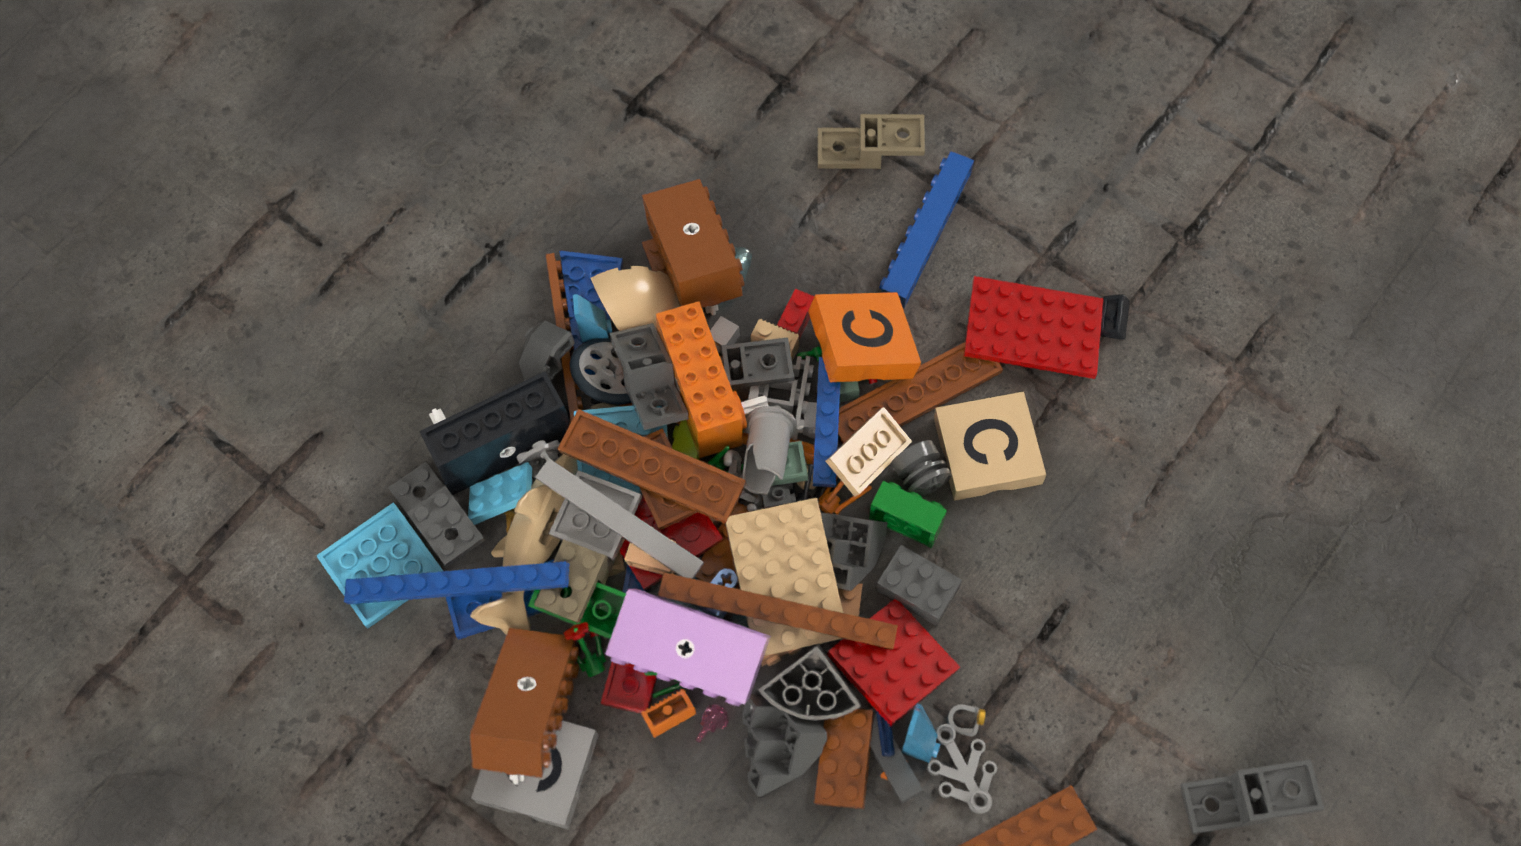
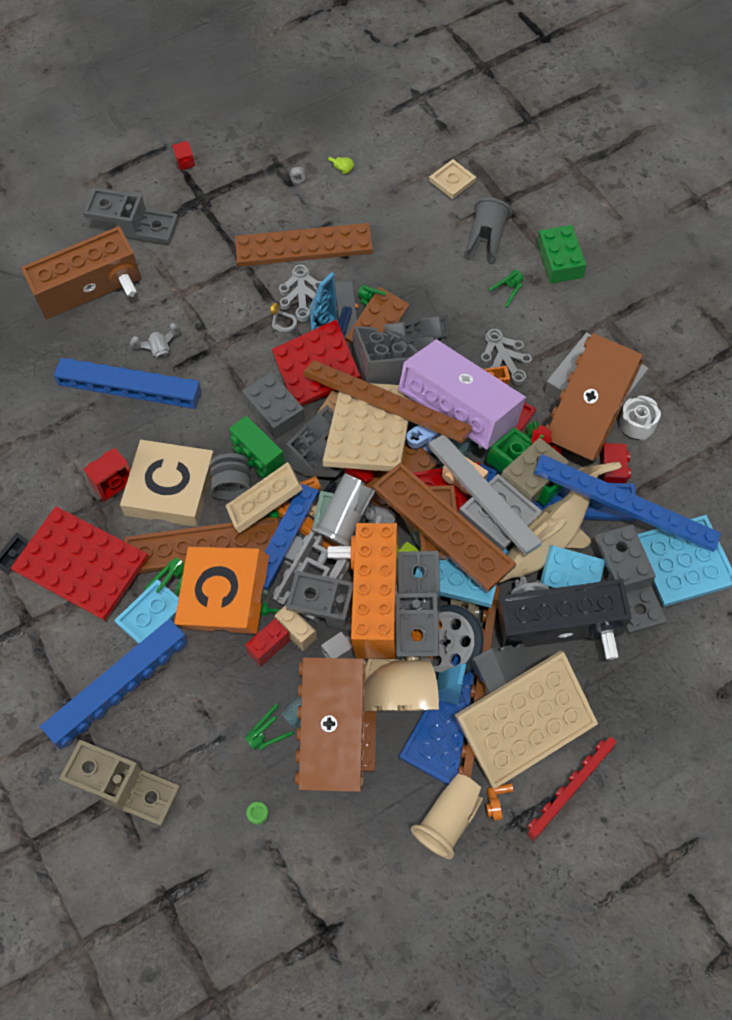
camera: 160 degrees left, 5 degrees down
none -> dark orange piece [21,226,142,320]
none -> blue brick [54,358,202,409]
none -> red brick [83,448,131,502]
none -> medium azure plate [114,579,179,644]
none -> light grey piece [130,323,181,359]
none -> green plant [144,557,185,597]
none -> green plant [244,704,293,750]
none -> bright green tile [246,802,269,825]
none -> green plant [358,284,386,306]
none -> tan piece [411,774,483,859]
none -> tan plate [455,651,598,789]
none -> light grey plant [480,329,532,386]
none -> orange plate [486,783,513,821]
none -> red plate [527,736,617,842]
none -> red brick [601,443,631,483]
none -> white brick [619,396,661,440]

